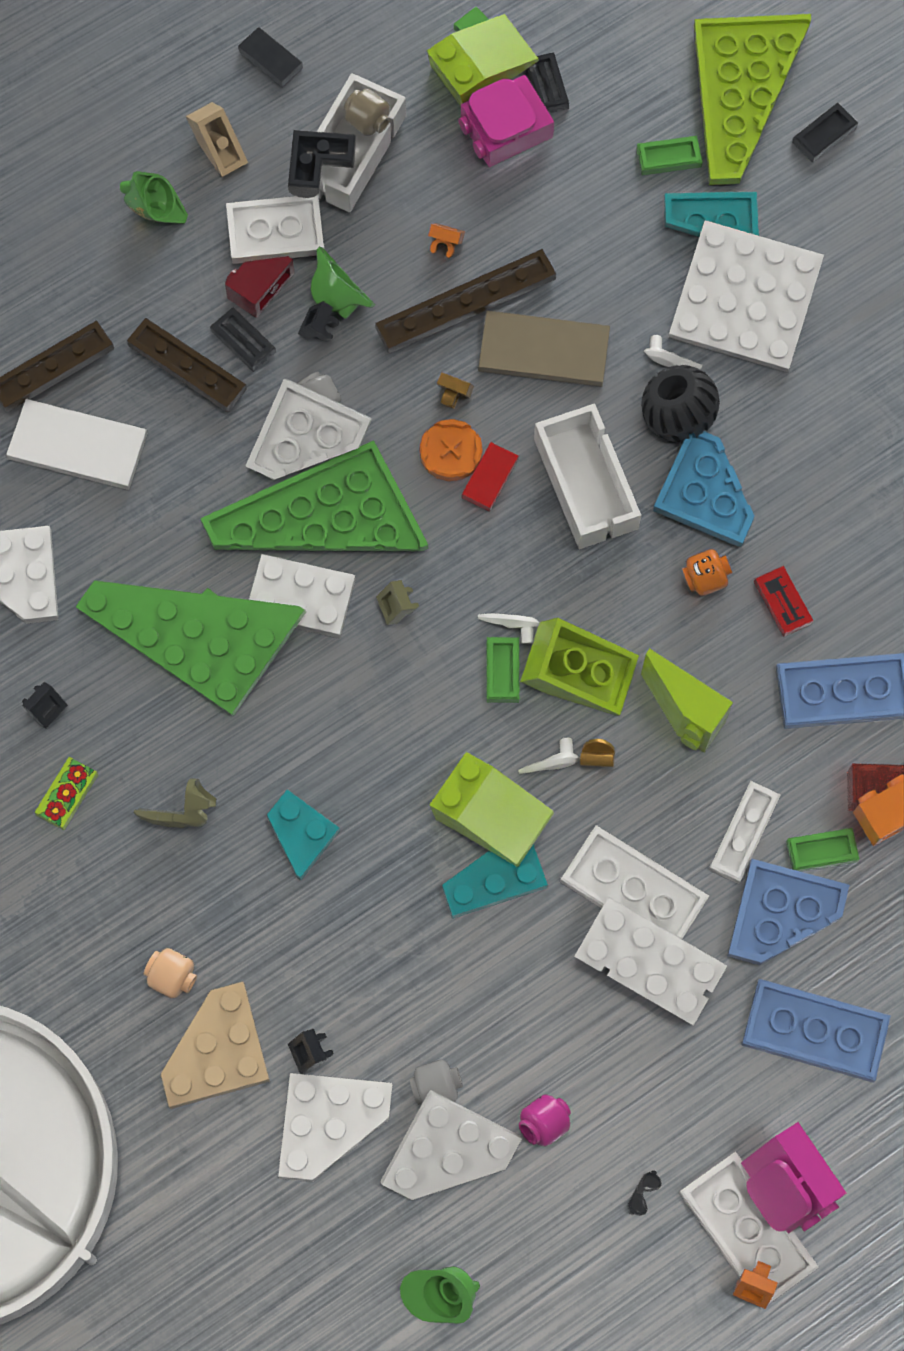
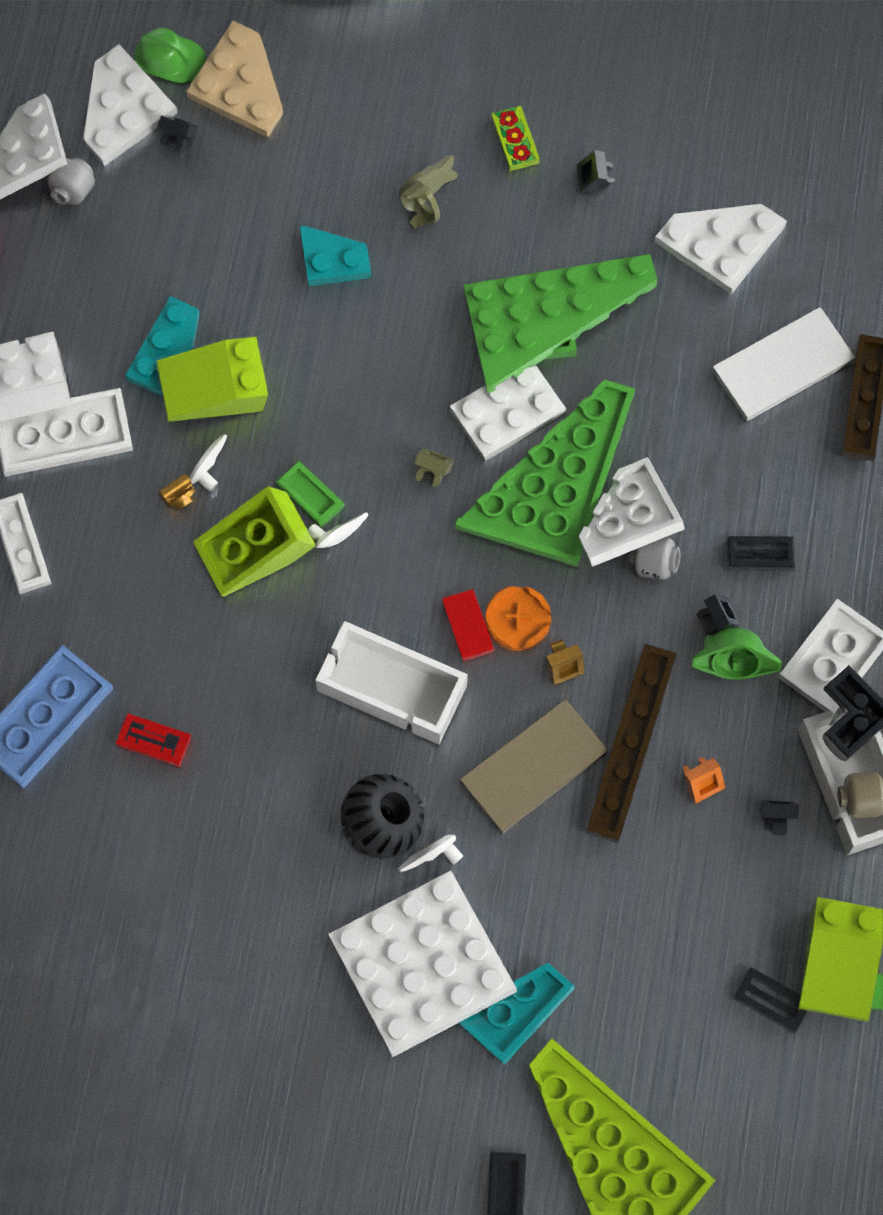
camera: 135 degrees right, 0 degrees up
dark brown plate [127,318,247,412] -> none
light nougat head [144,948,197,998] -> none
dark red slope [225,256,294,318] -> none
dark pink brick [458,75,554,167] -> none
bright green tile [636,136,702,176] -> none
lime slope [641,648,733,753] -> none
dark azure plate [653,431,755,548] -> none
orange head [682,549,732,596] -> none
none -> bright green piece [134,28,207,84]
none -> black tile [760,800,799,835]

